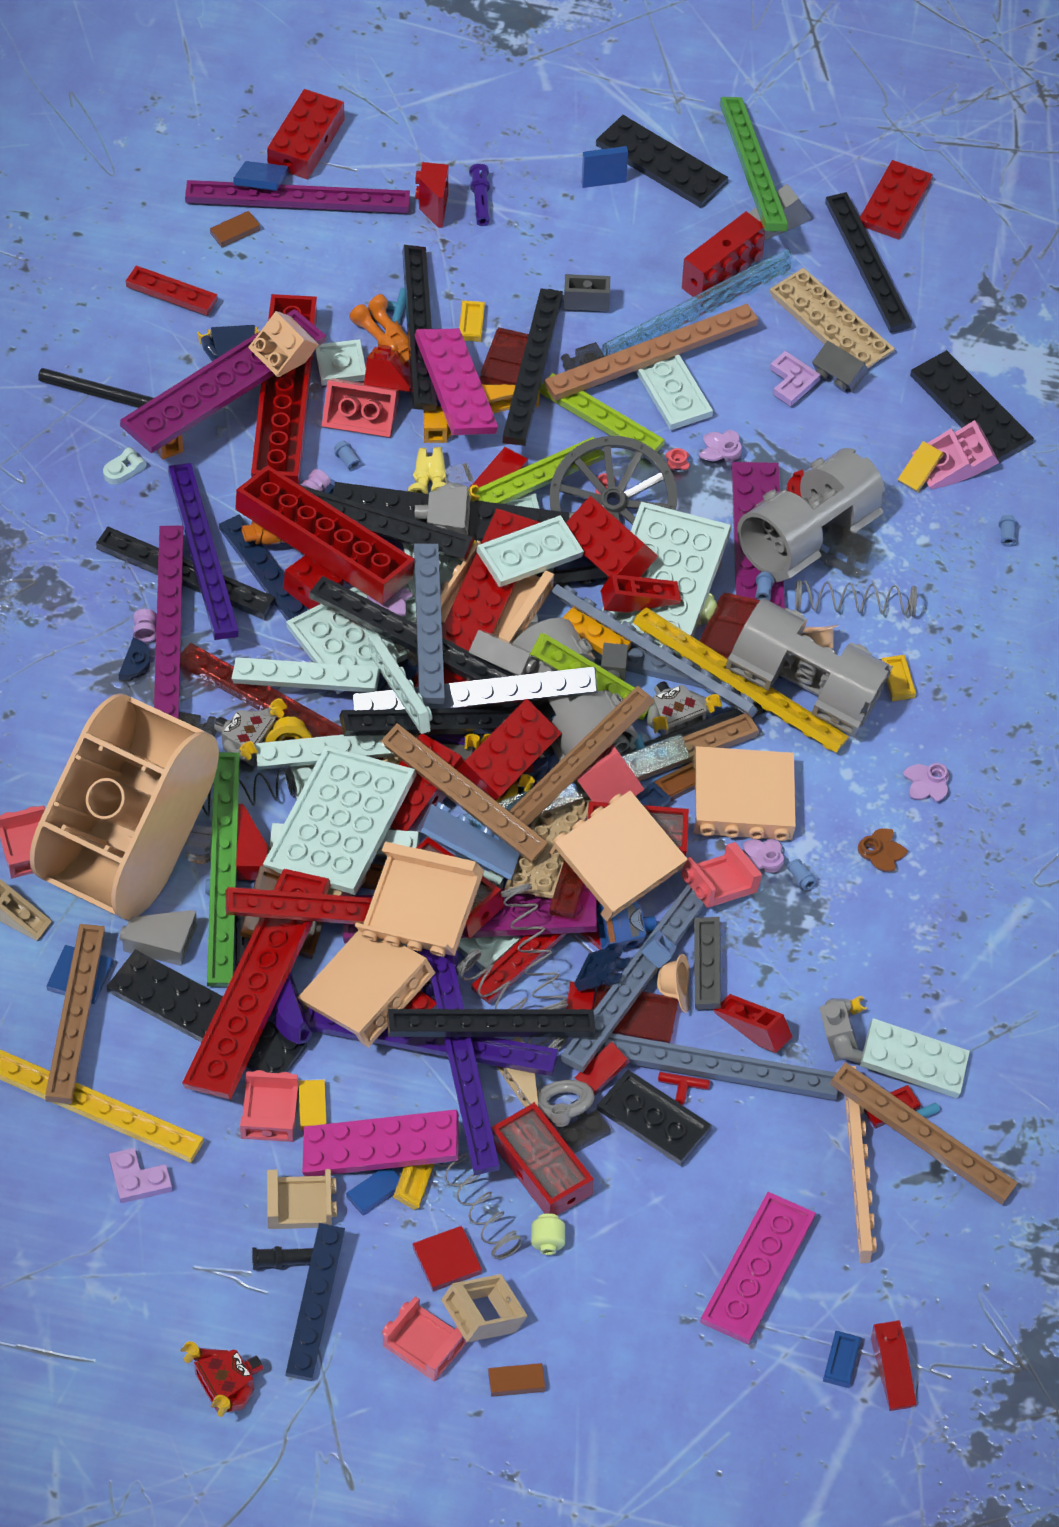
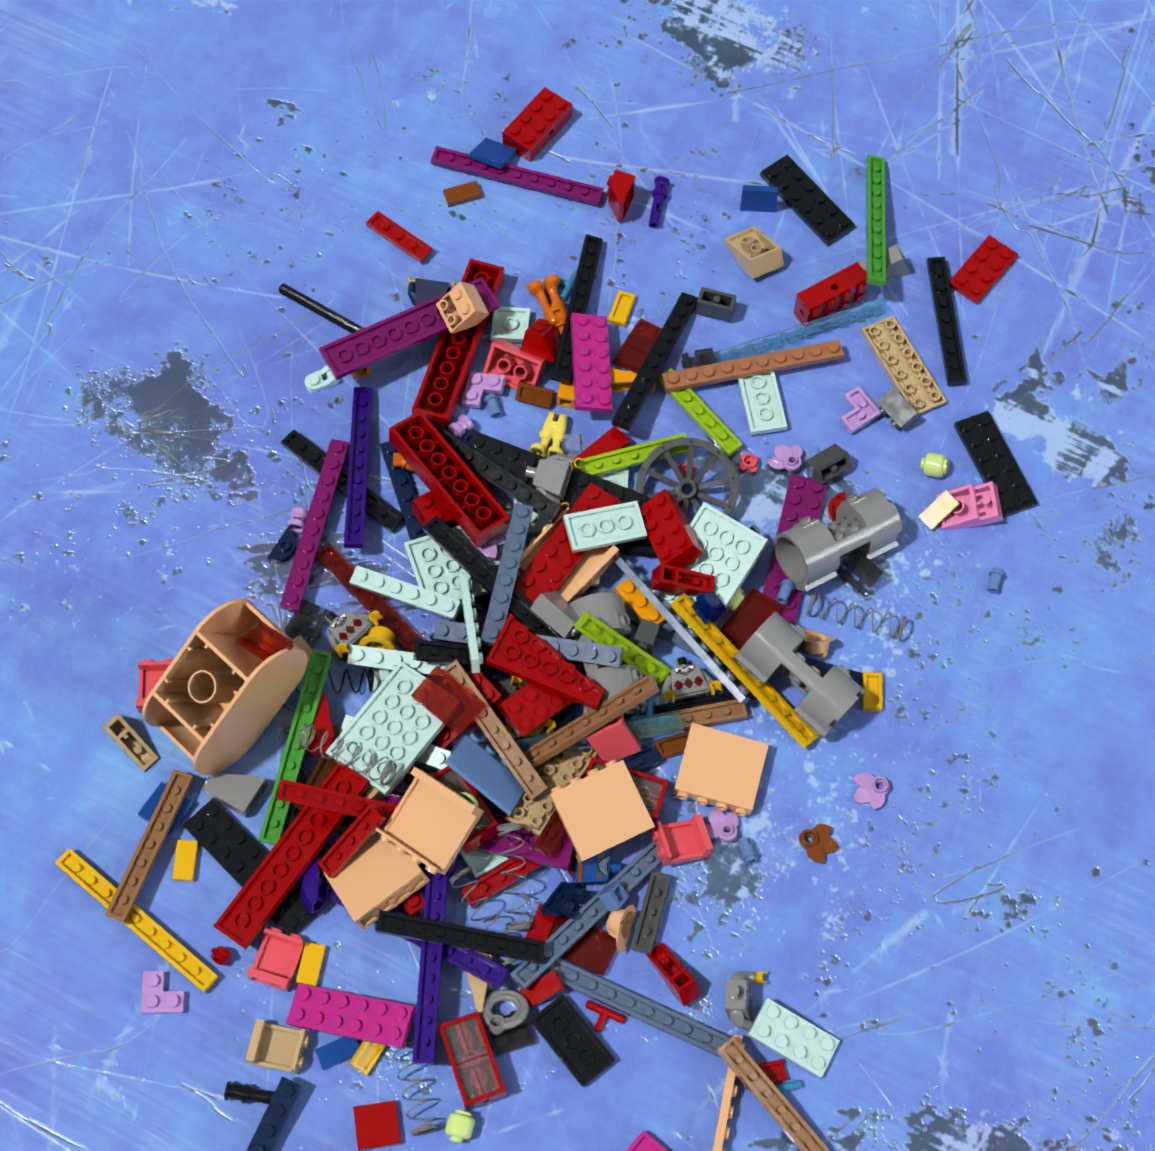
camera: 15 degrees right, 10 degrees up
none -> yellow tile [172,840,199,882]
none -> red plate [211,946,231,966]
none -> clear red piece [235,621,294,661]
none -> light grey piece [299,724,397,786]
none -> red plate [317,803,386,878]
none -> clear red piece [411,666,486,736]
none -> lavender plate [461,372,506,409]
none -> red wing [485,613,604,710]
none -> dark orange tile [515,381,555,409]
none -> clear blue brick [691,592,728,624]
none -> tan slope [724,226,784,279]
none -> dark grey brick [805,444,851,485]
none -> yellowish green head [920,453,949,478]

